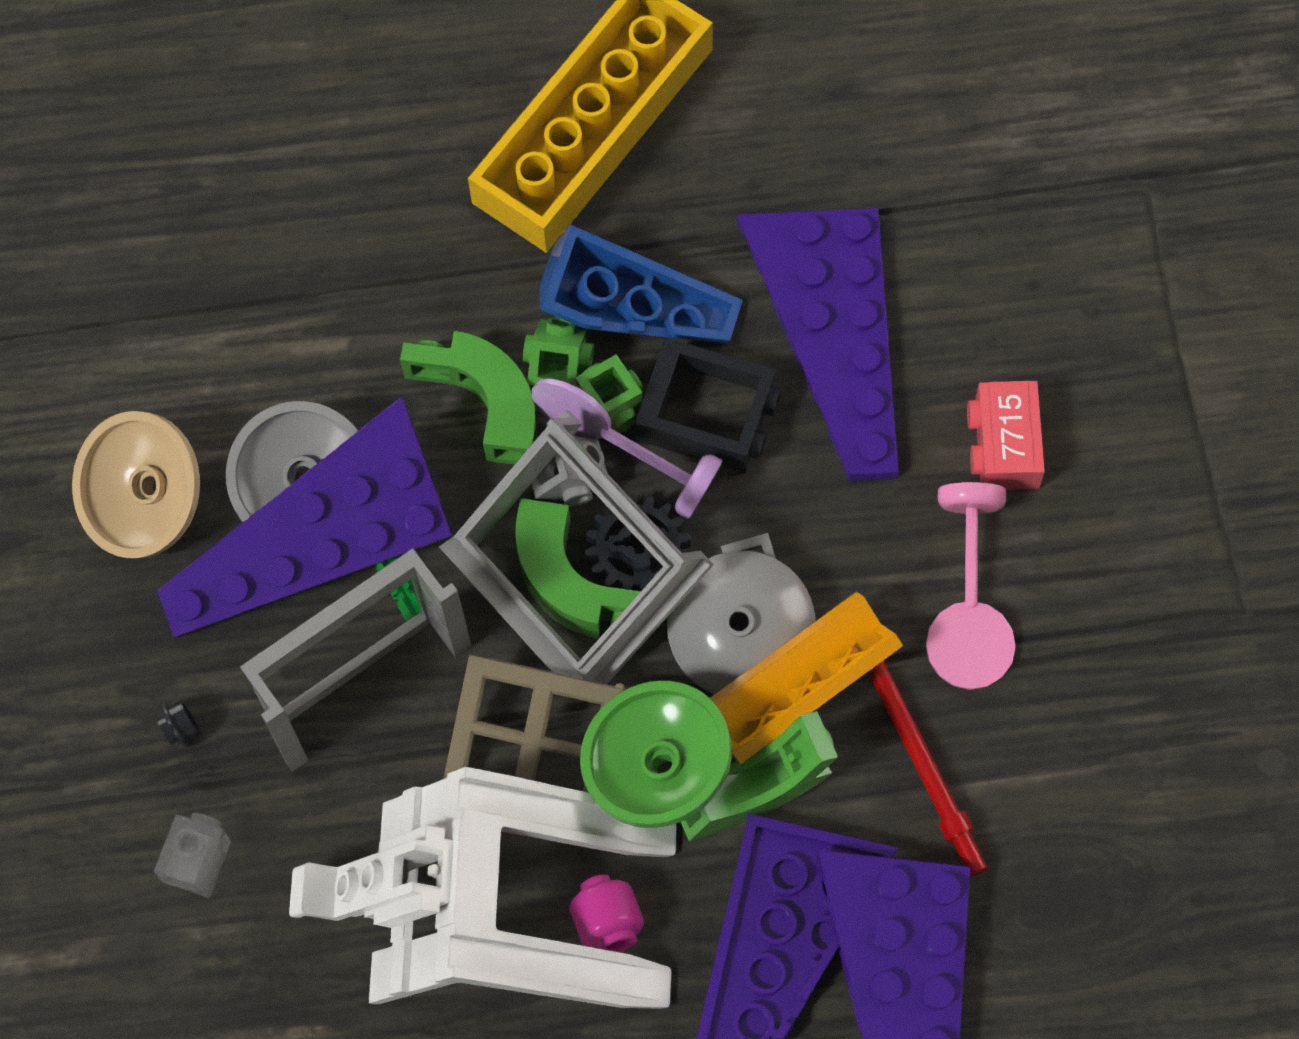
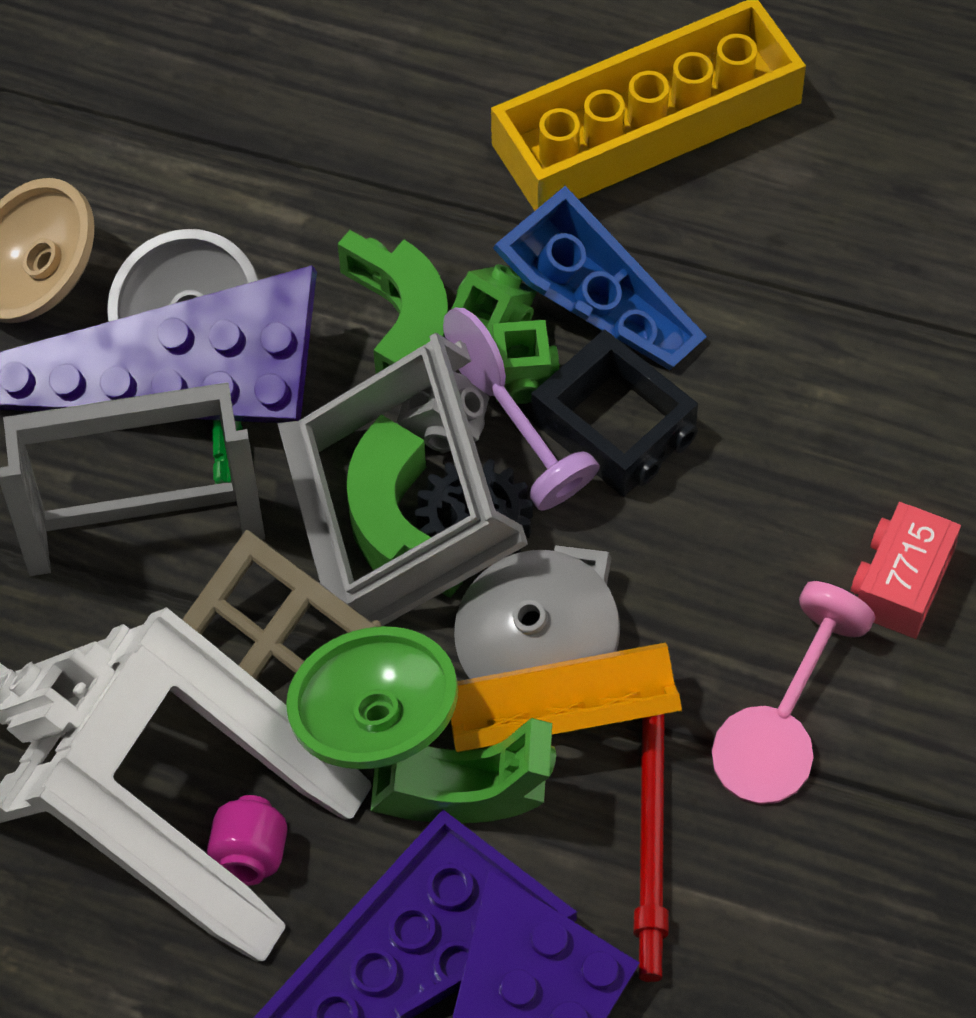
camera: 25 degrees right, 10 degrees down
dark purple wing [737,208,899,481] -> none

